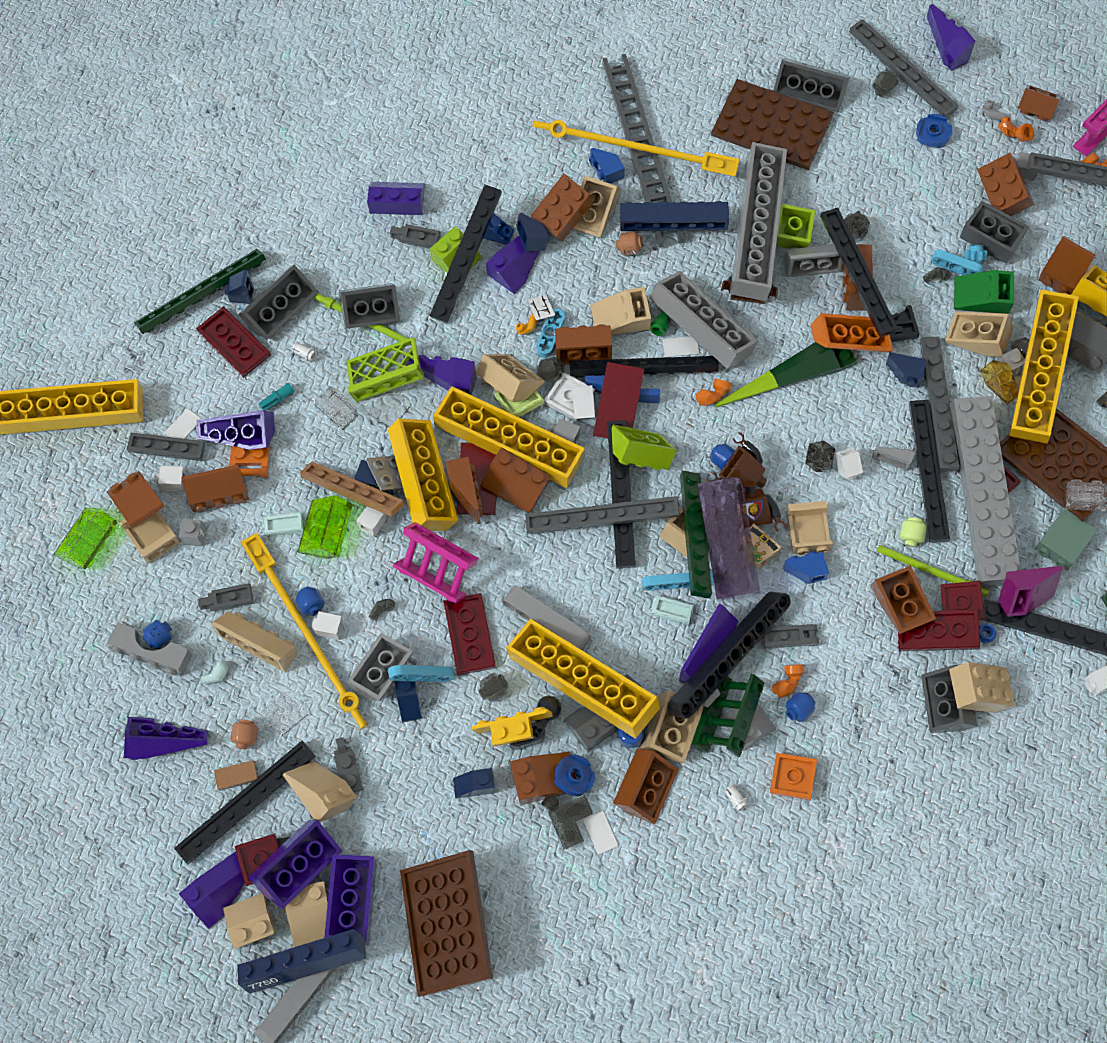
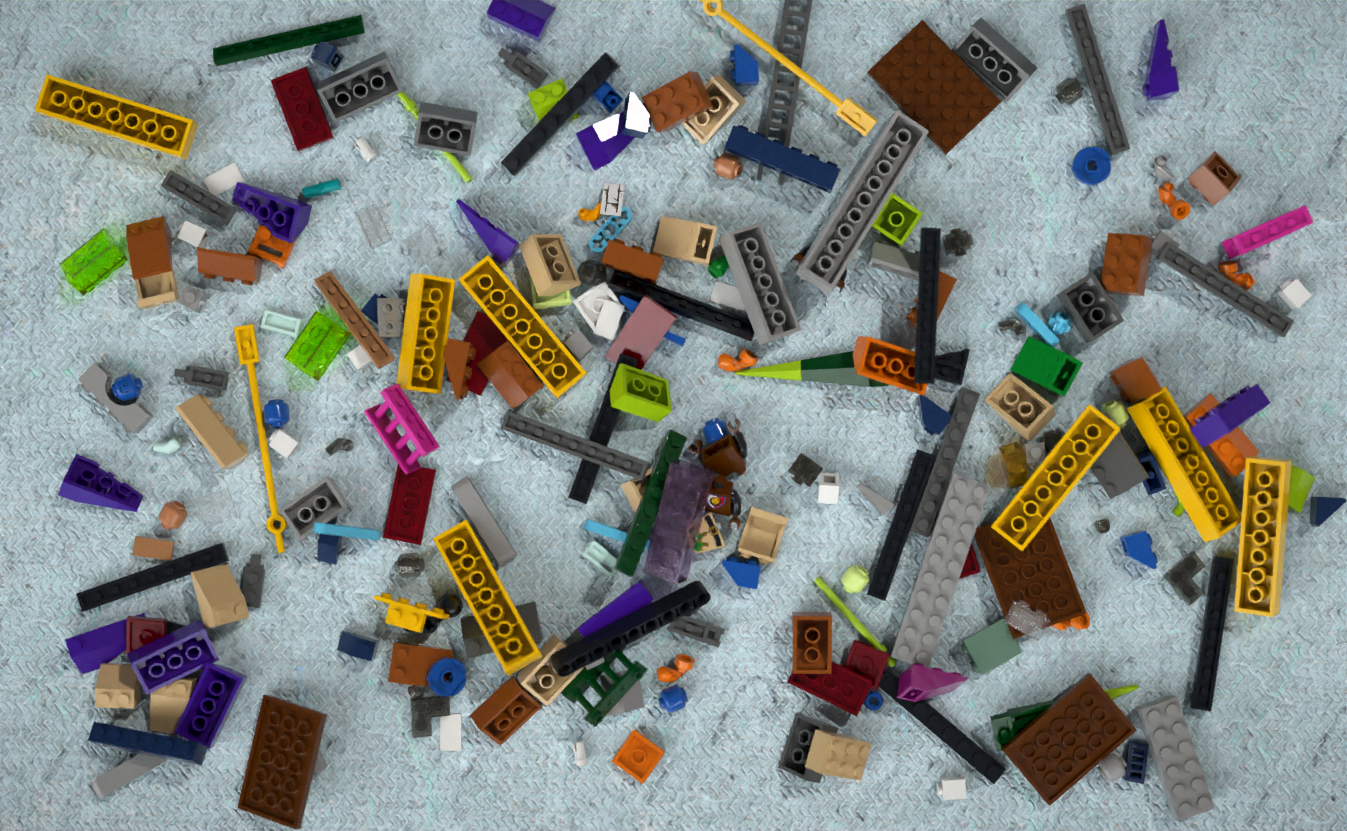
camera: 20 degrees right, 20 degrees up
lime fence [346,337,424,402] -> none

